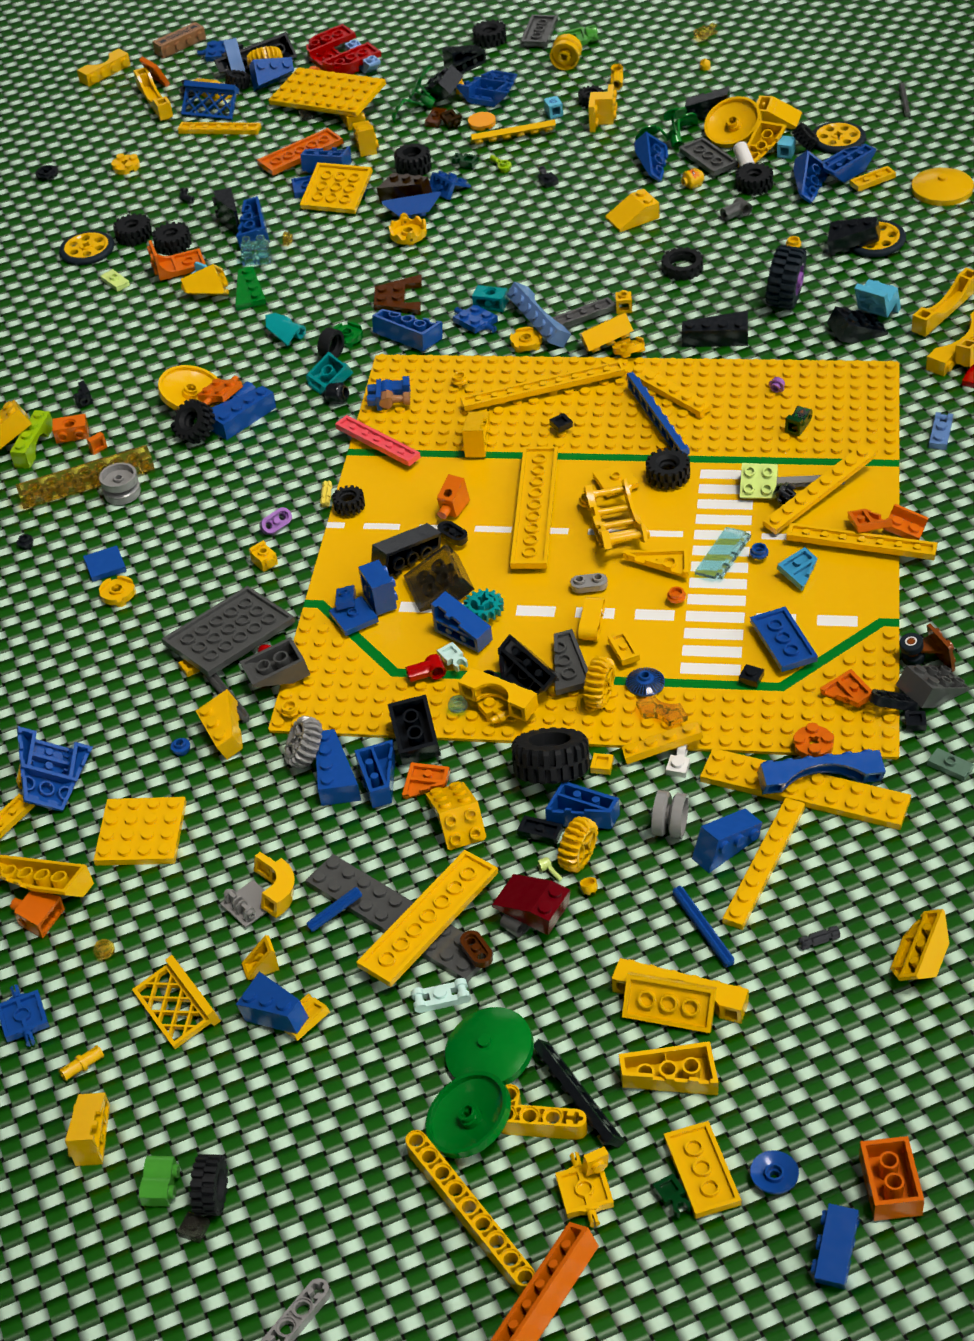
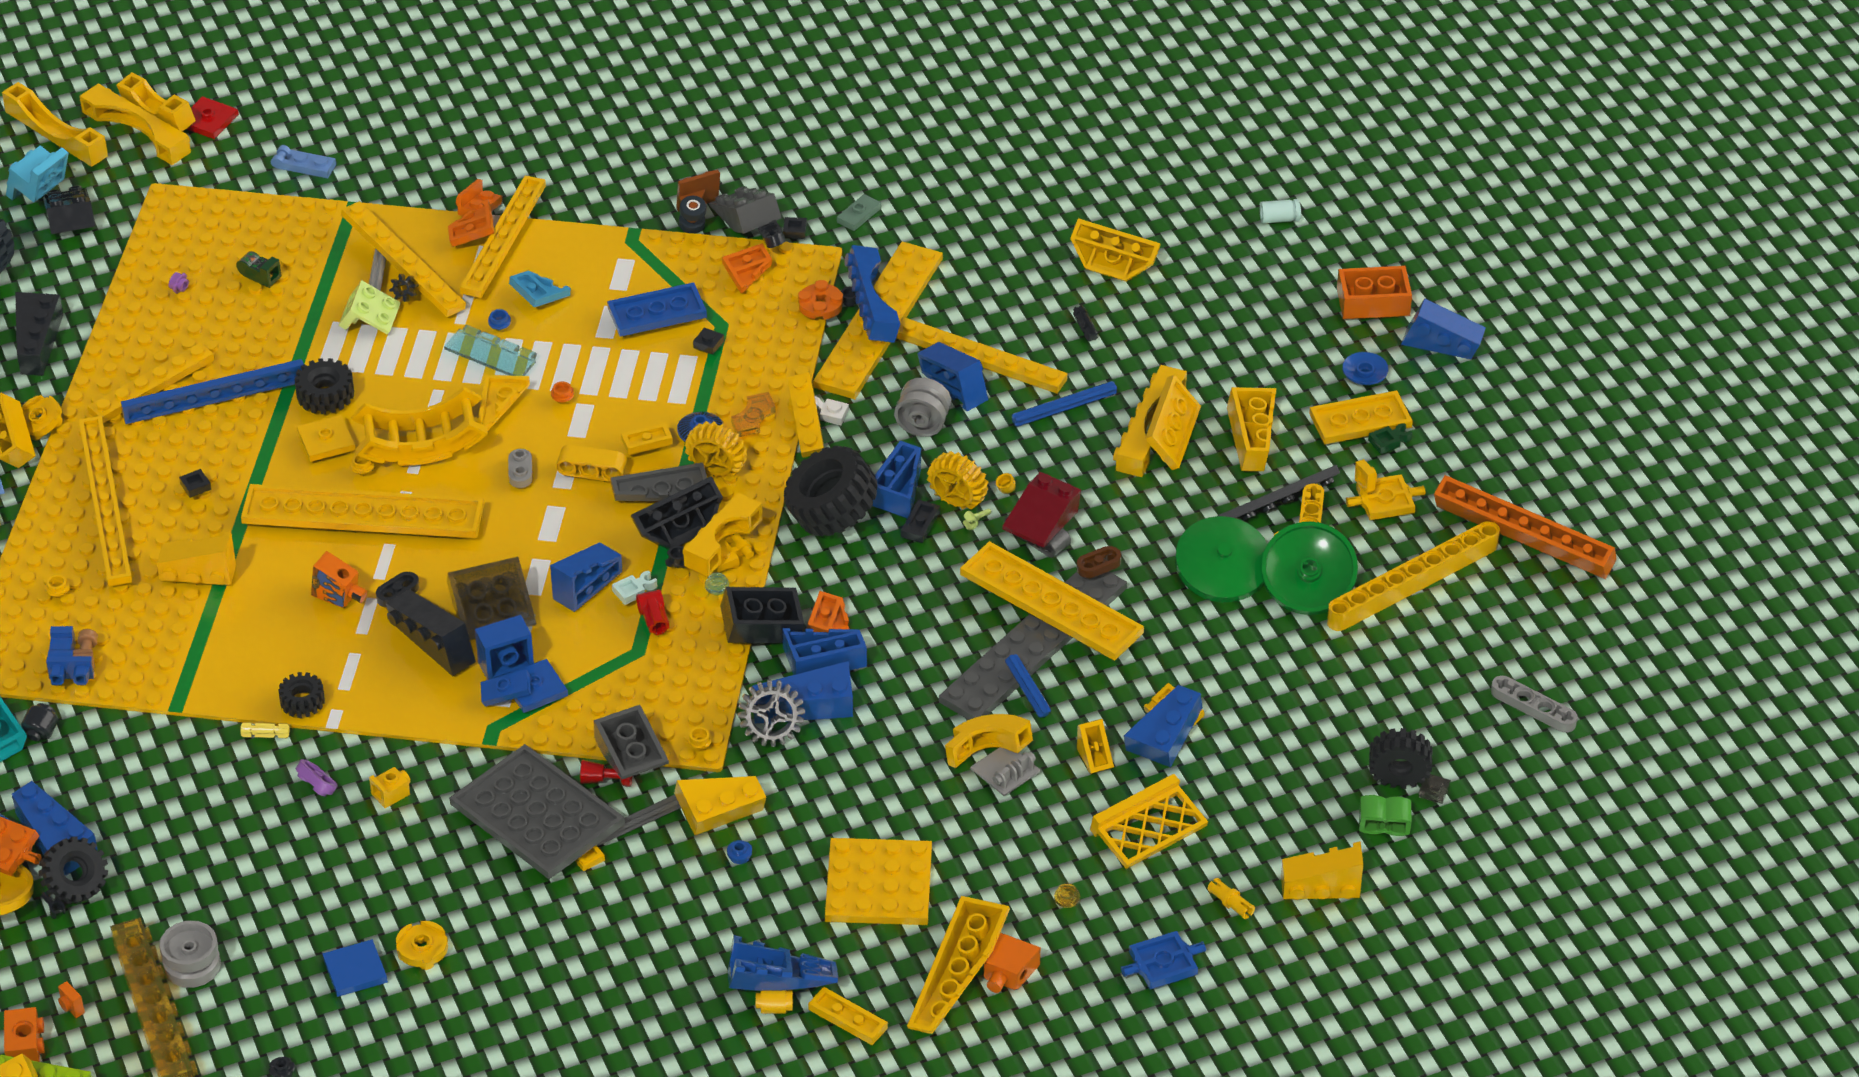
camera: 95 degrees left, 0 degrees up
coral plate [335,415,421,466] -> none
light aqua plate [411,978,471,1013] -> none
yellow bracket [425,781,486,850] -> none
teal gear [463,588,504,622] -> none

